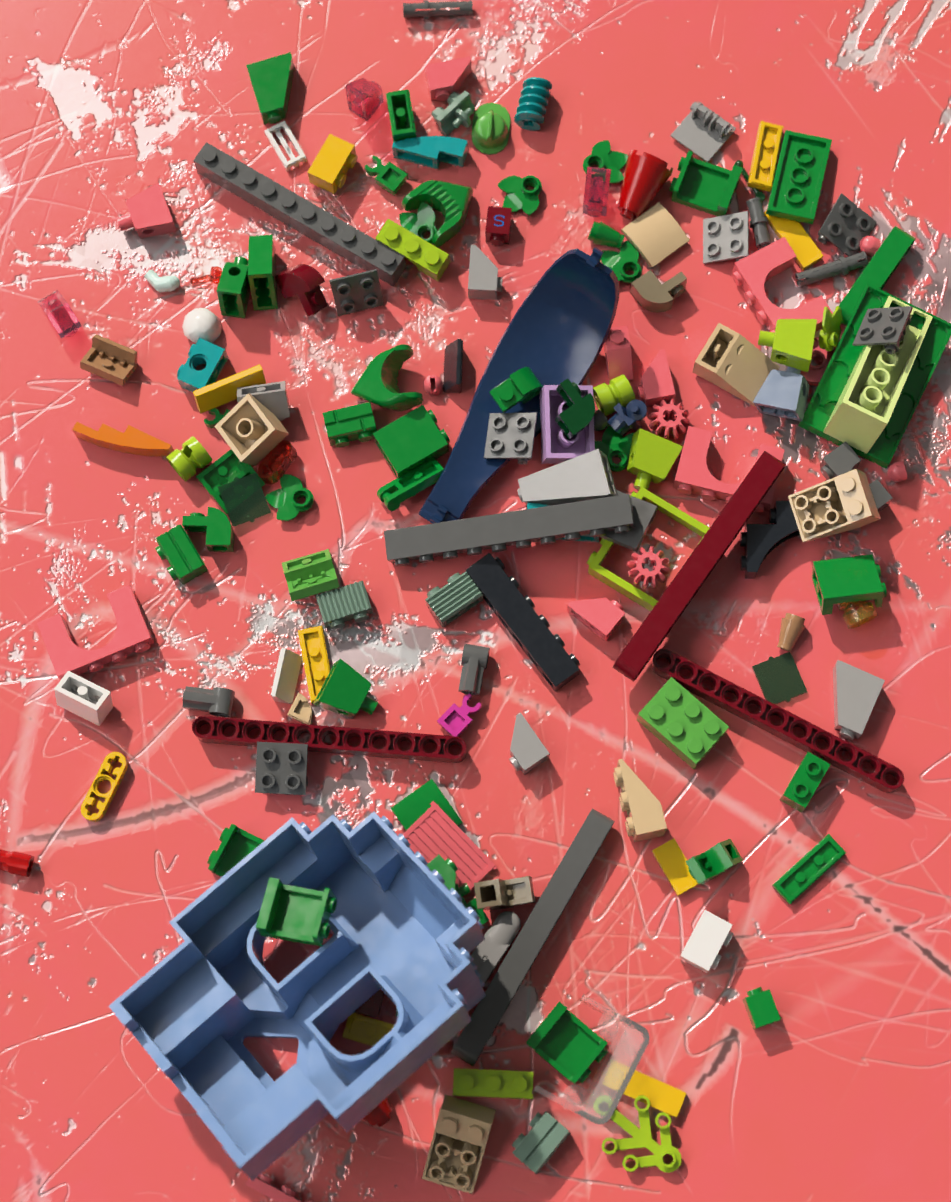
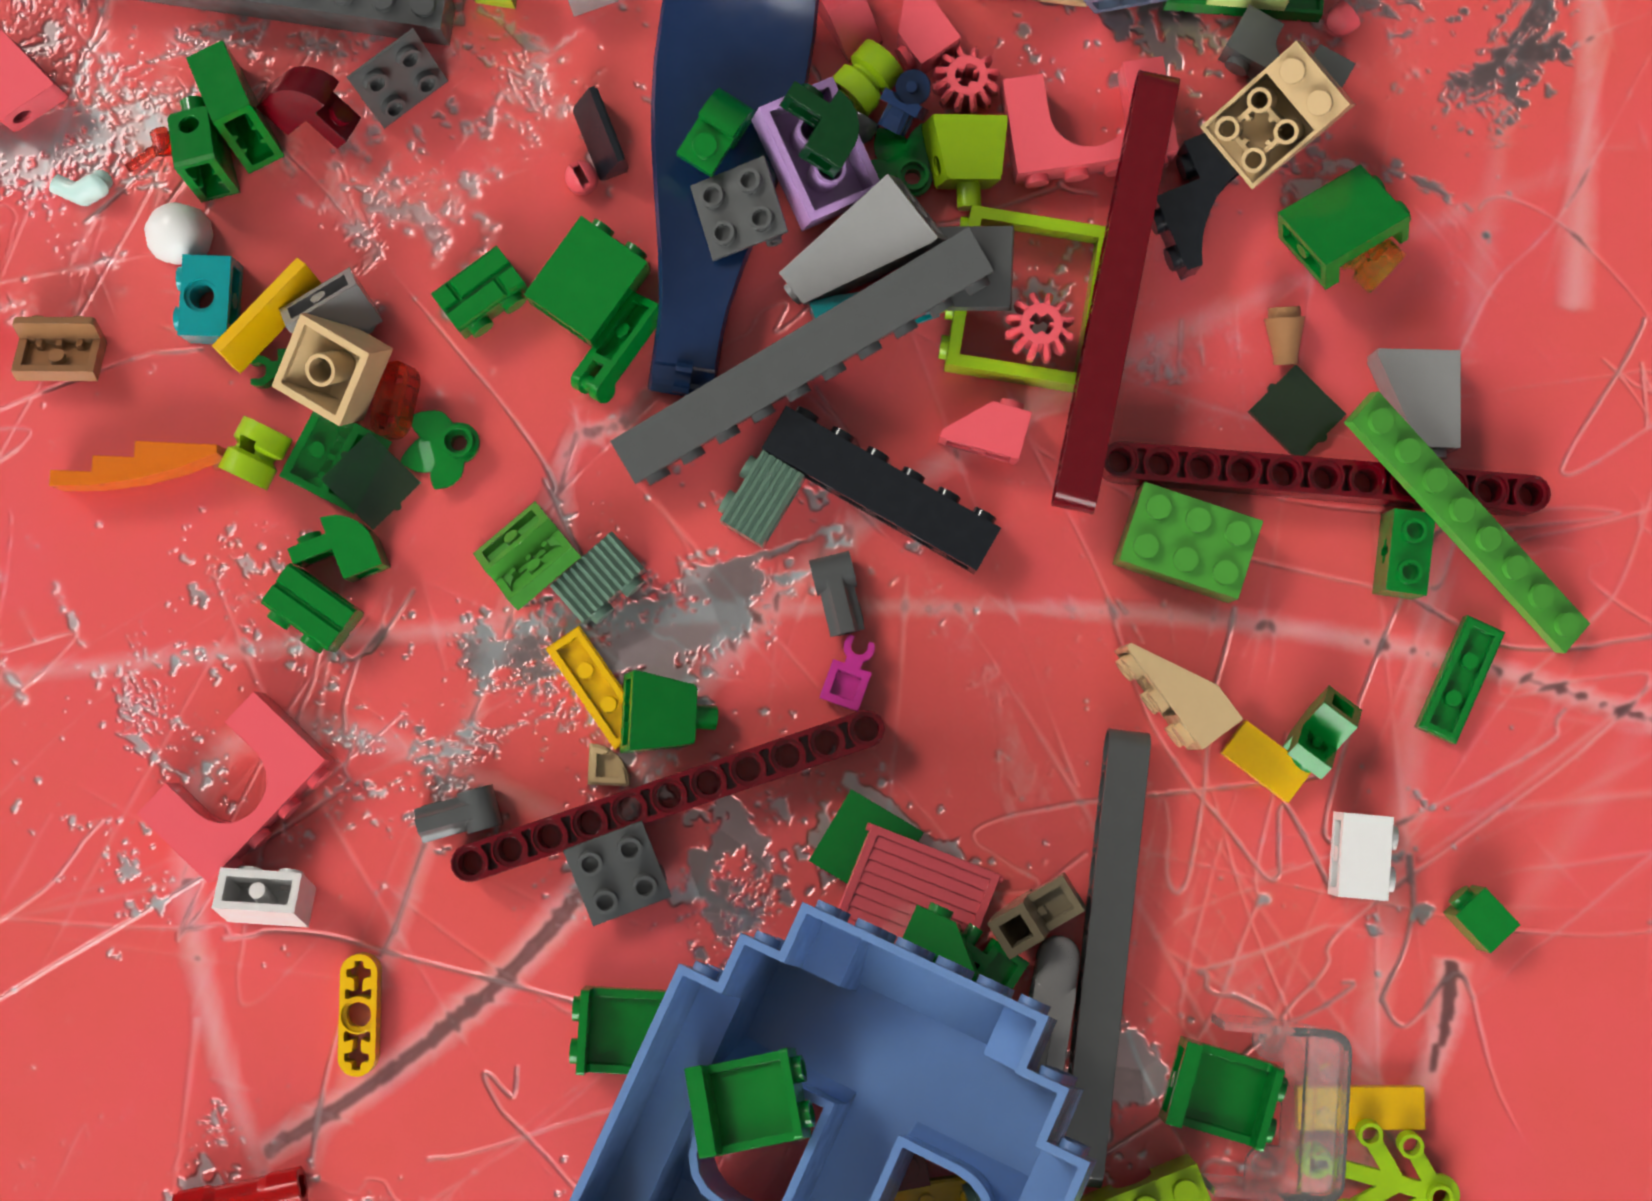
camera: 30 degrees left, 10 degrees up
white slope [271,648,302,704] -> none
green animal [351,345,423,411] -> none
light grey slope [509,712,550,775] -> none
none -> bright green plate [1344,391,1590,653]

